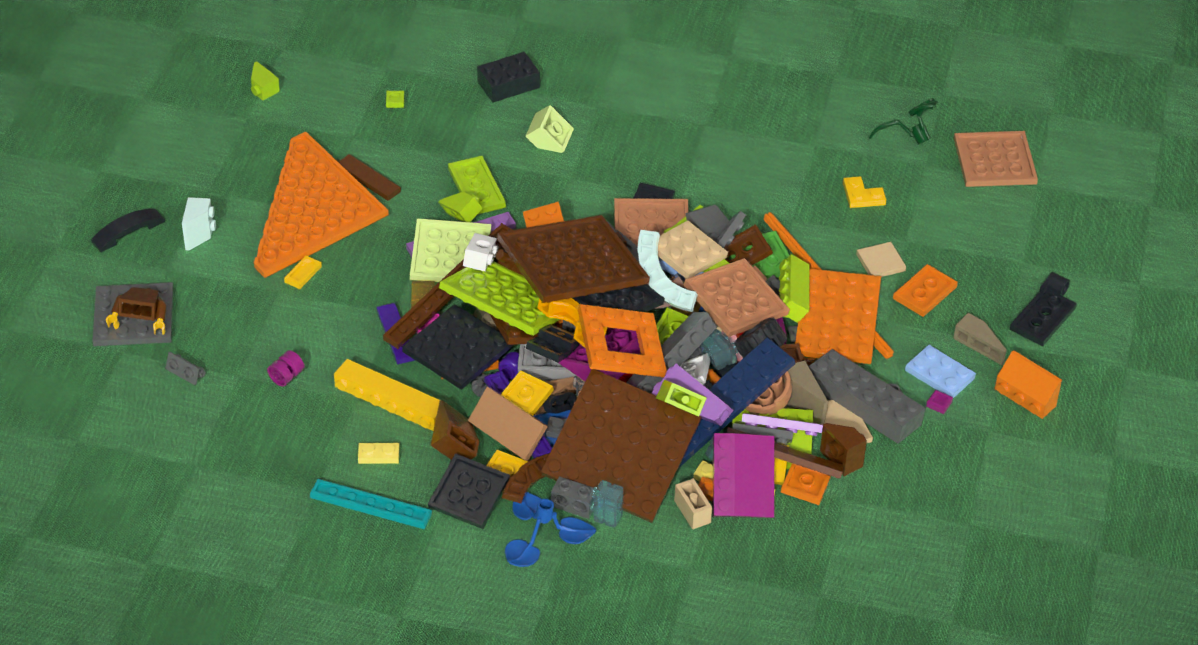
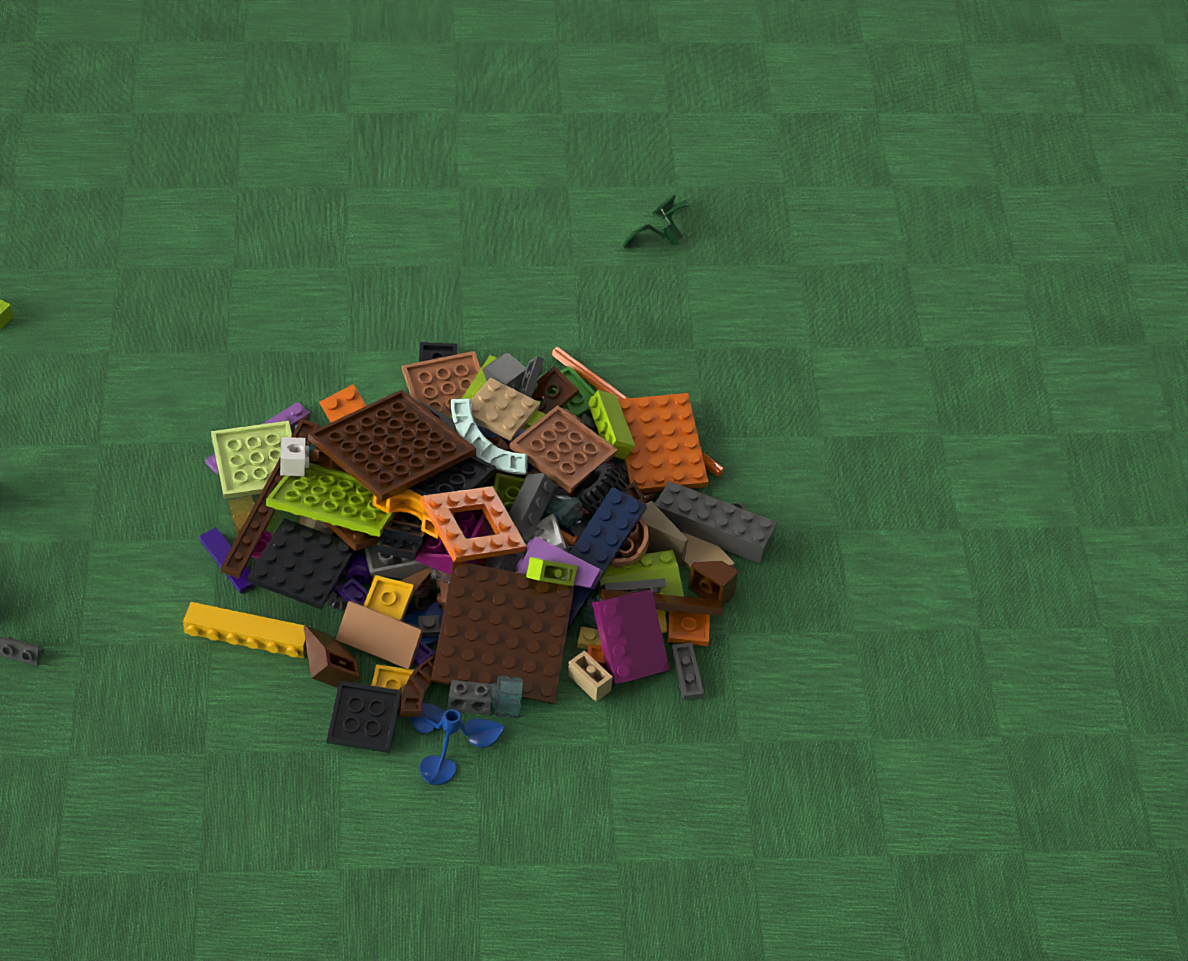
camera: 20 degrees left, 5 degrees up
orange plate [254,132,389,278] -> none
magenta wheel [267,350,304,387] -> none
yellow tile [284,256,322,289] -> none
teal tile [310,479,432,530] -> none
reddish brown tile [338,154,401,201] -> none
light yellow plate [358,443,399,464] -> none
lime plate [386,91,404,108] -> none
lime slope [438,192,483,222] -> none
lime plate [448,156,506,214] -> none
black brick [477,52,540,103] -> none
yellowish green slope [526,105,574,153] -> none
plate [742,413,823,436] -> none
yellow plate [843,177,886,208] -> none
tan tile [856,242,906,277] -> none
orange plate [893,264,958,317] -> none
light blue plate [905,345,976,398] -> none
magenta tile [926,390,953,414] -> none
dark tan slope [953,313,1007,365] -> none
nougat plate [954,131,1038,187] -> none
orange slope [995,350,1062,419] -> none
black hinge [1009,272,1077,347] -> none
none -> dark grey plate [671,643,704,700]

